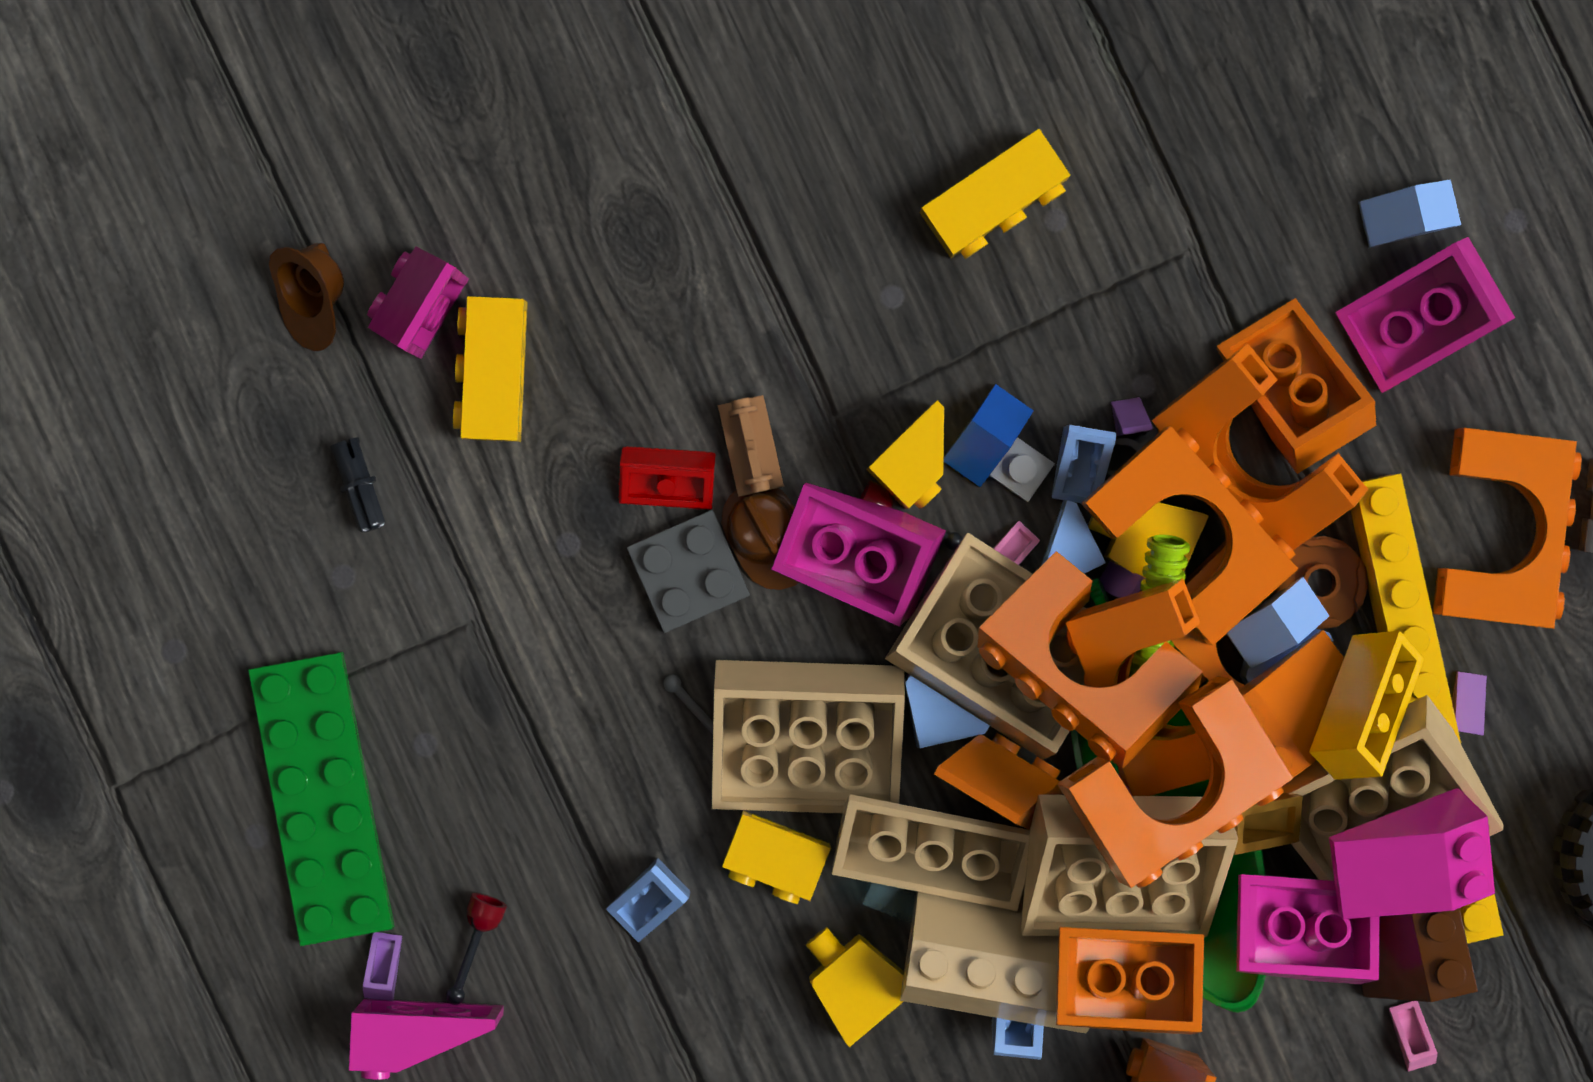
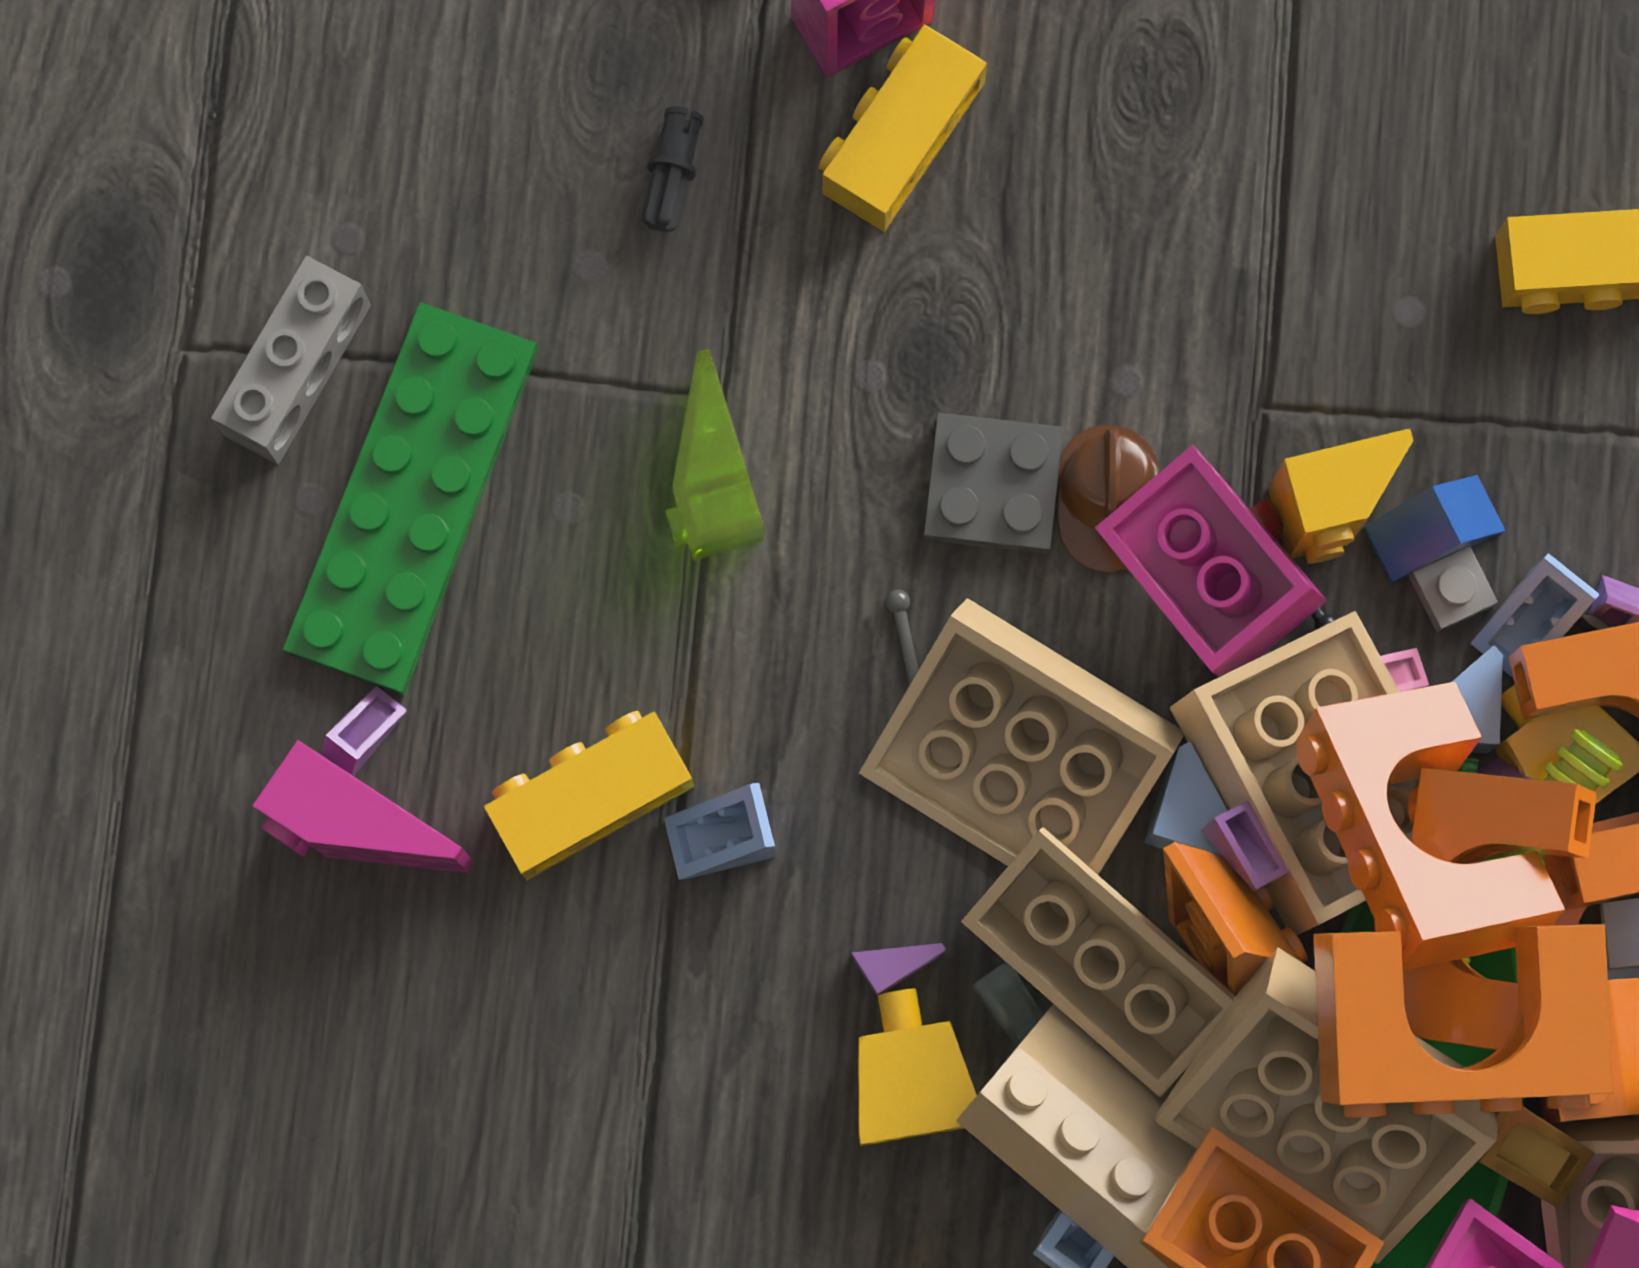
camera: 30 degrees right, 10 degrees down
hinge [446,893,507,1005] -> none
red slope [619,446,716,510] -> none
medium nougat hinge [718,395,784,497] -> none
yellow brick [722,810,831,904] -> none
none -> light grey brick [211,255,371,465]
none -> yellow brick [484,711,694,881]
none -> clear neon green slope [665,348,765,561]
none -> medium lavender piece [851,943,946,997]
none -> medium lavender piece [1201,800,1289,891]

